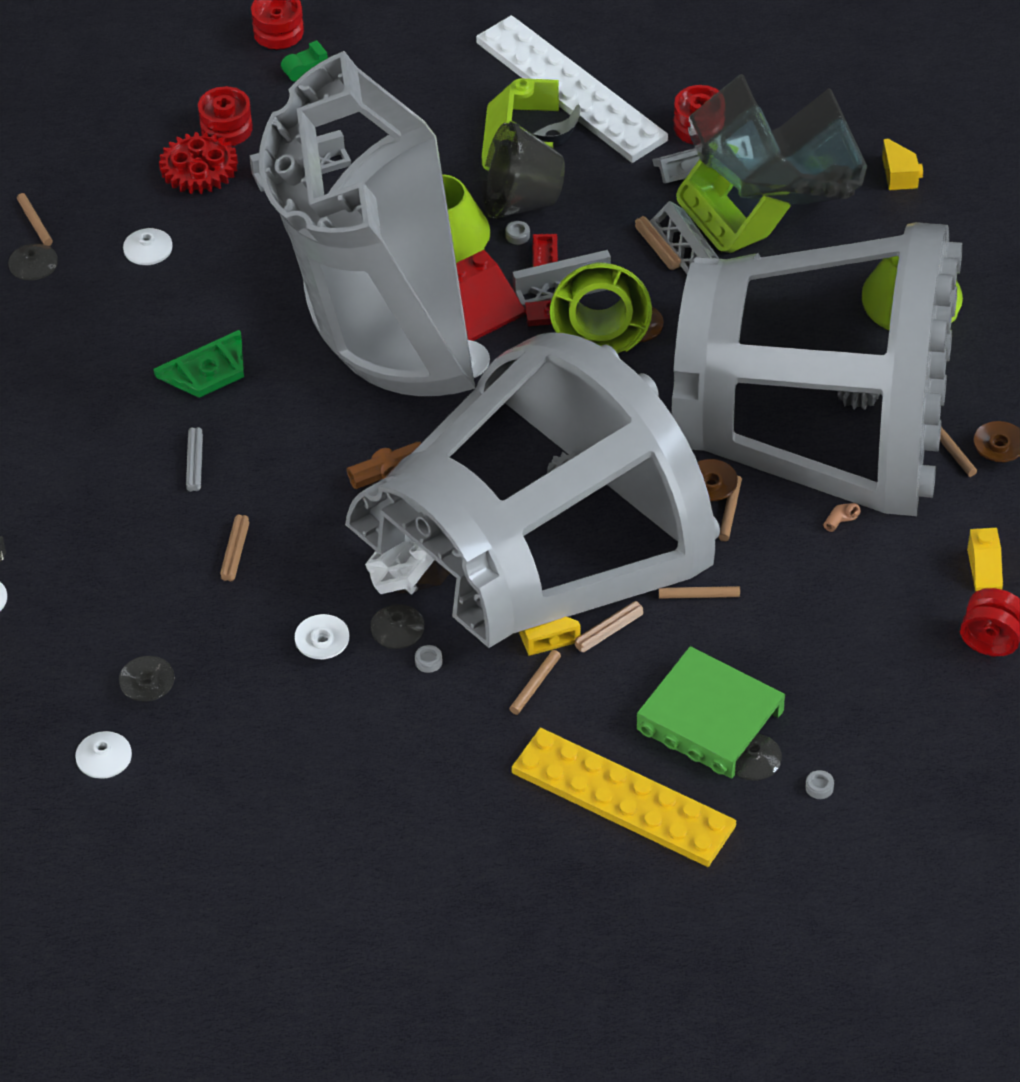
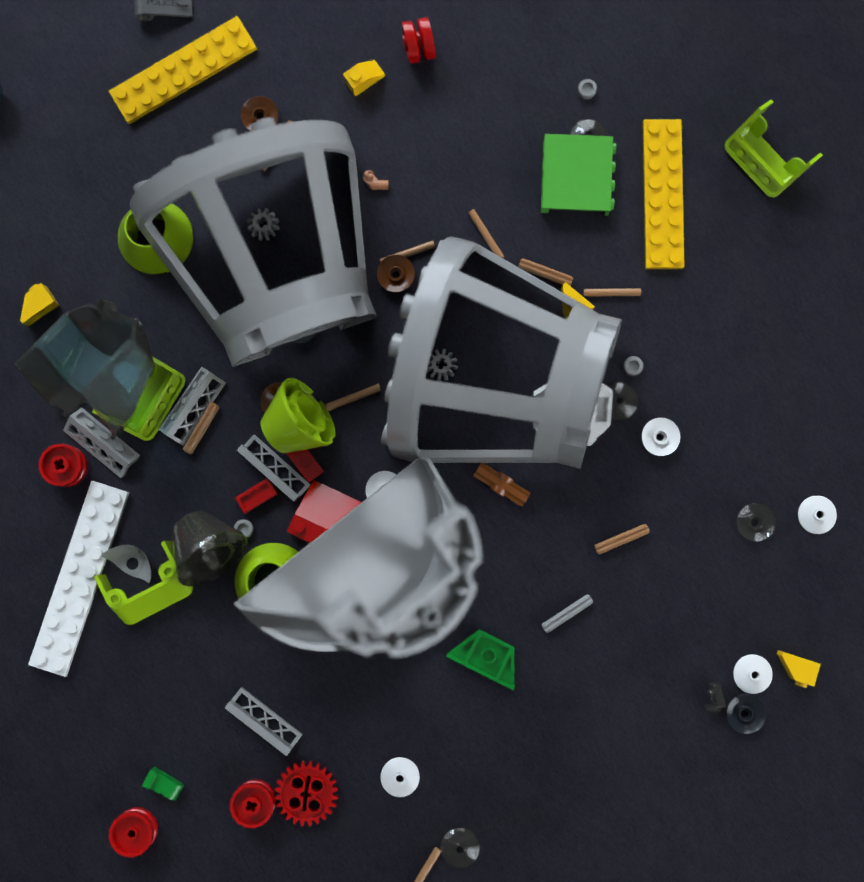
camera: 120 degrees left, 35 degrees up
none -> lime windscreen [725,100,823,197]

